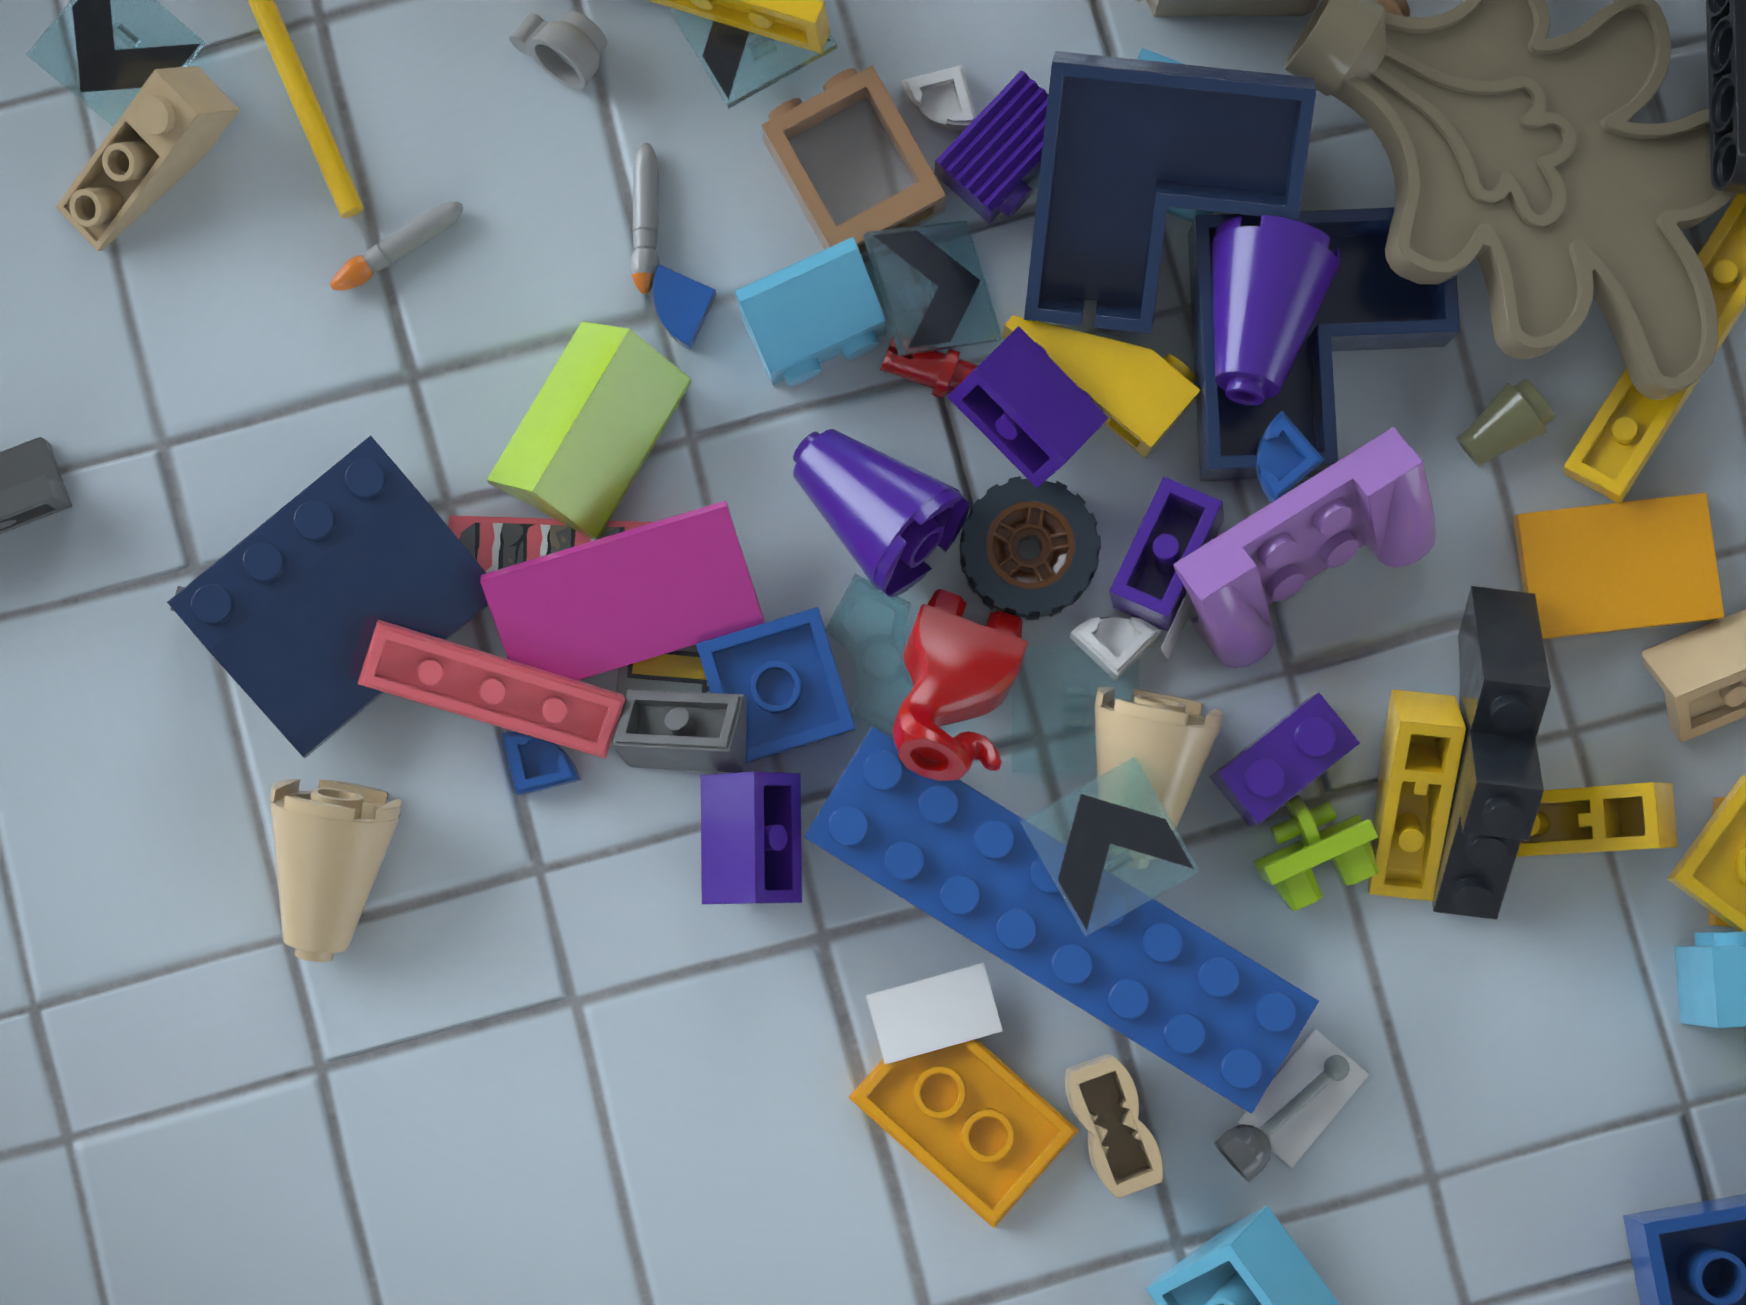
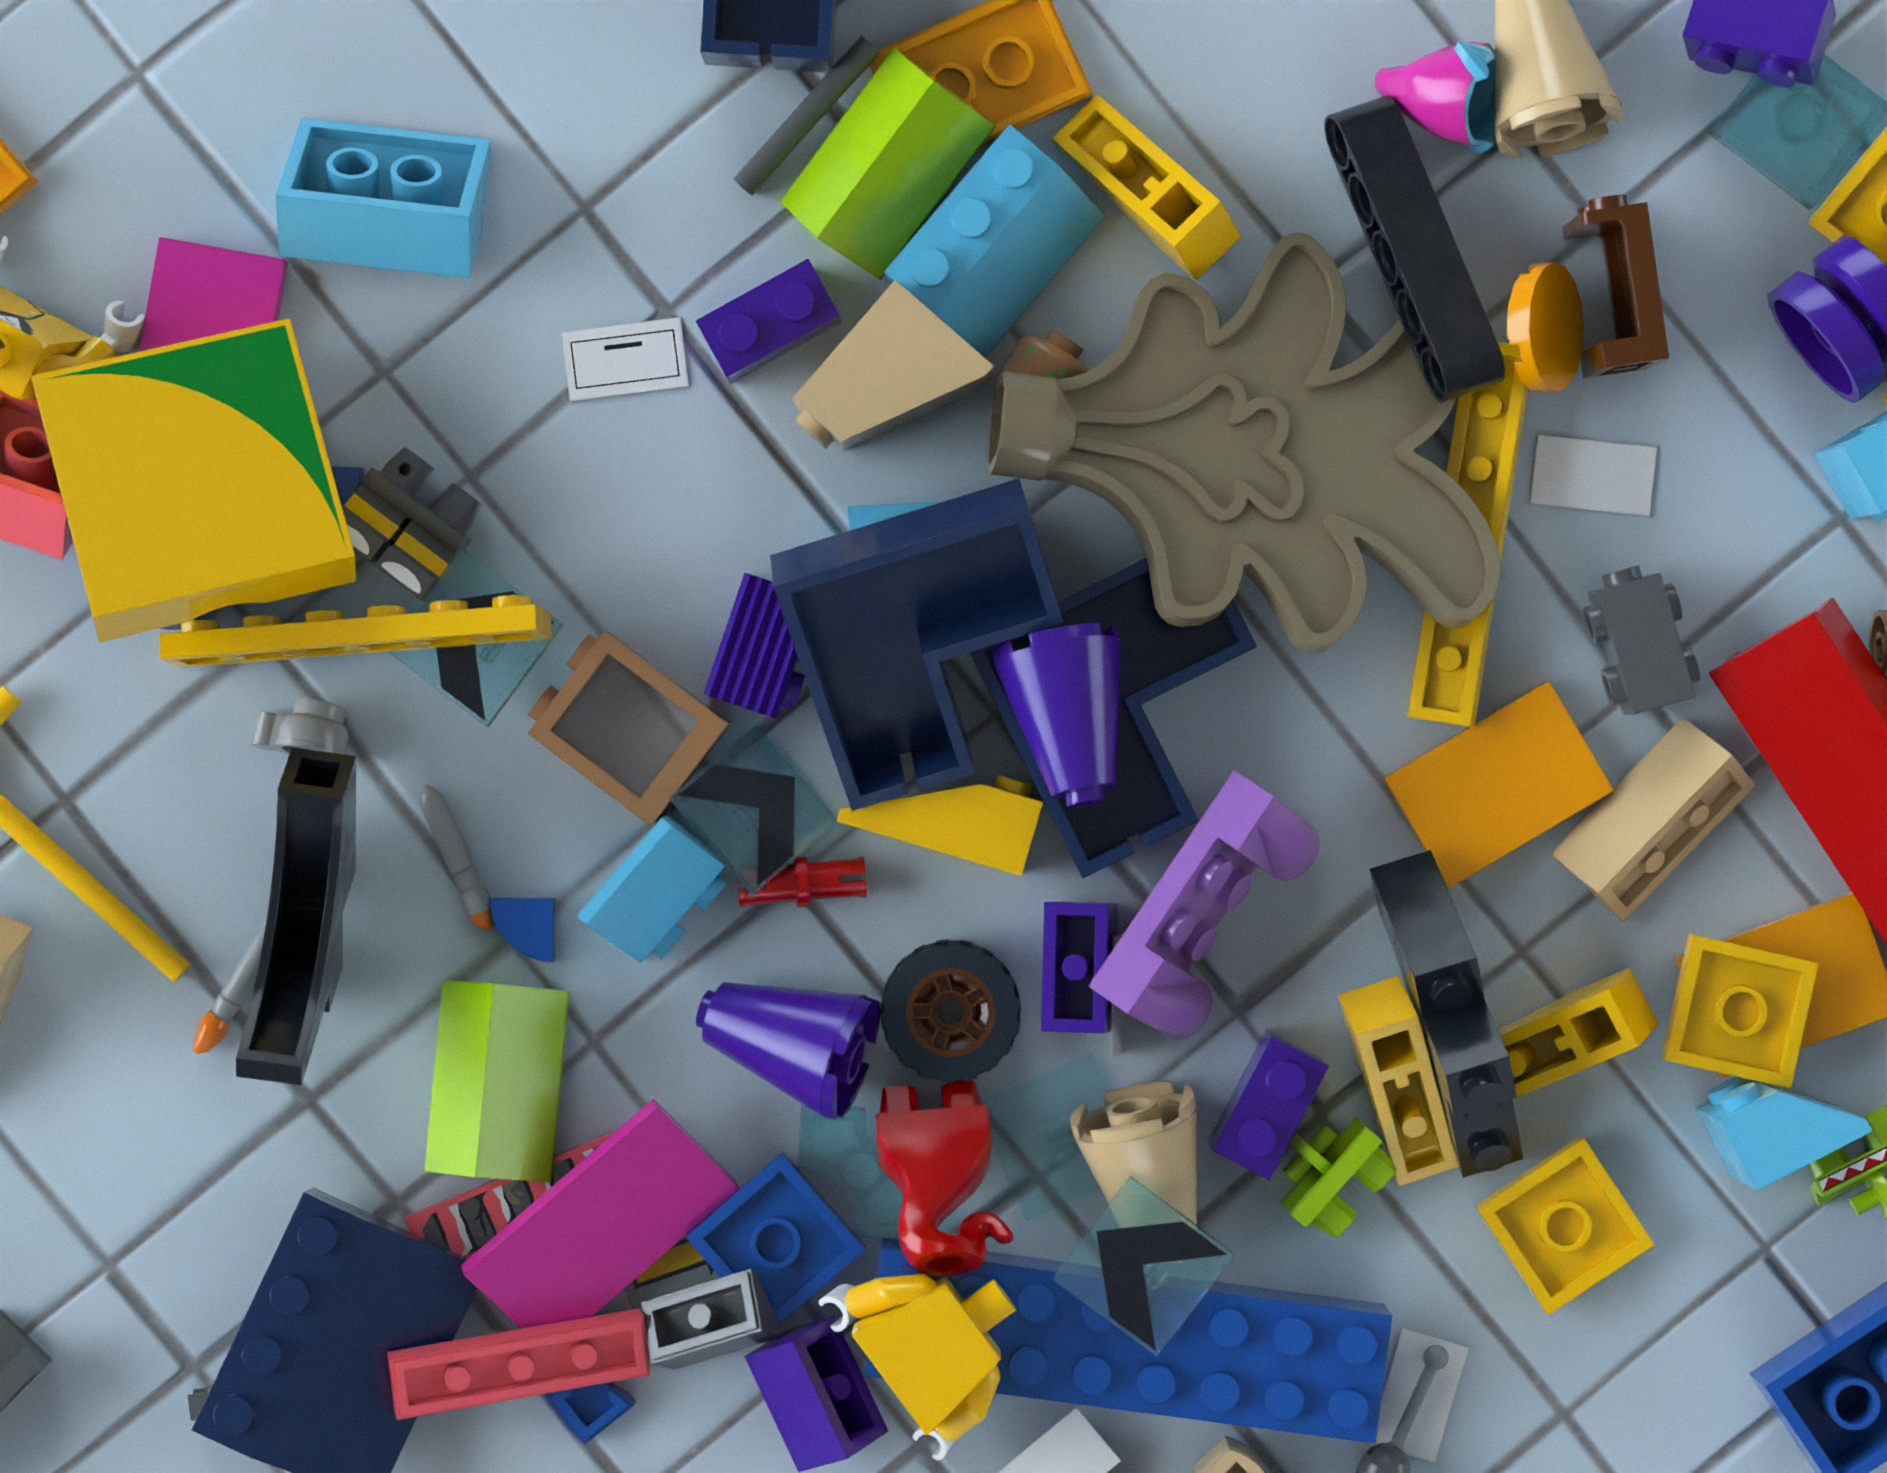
camera: 25 degrees left, 5 degrees up
white tile [902,65,976,132] -> none
dark purple brick [947,326,1108,488] -> none
white tile [1069,617,1161,681] -> none
blue tile [1256,411,1324,503] -> none
olive cone [1456,378,1556,468] -> none
none -> black arch [236,747,356,1086]
none -> yellow torso [819,1274,1016,1461]
none -> yellow plate [1474,1136,1655,1315]

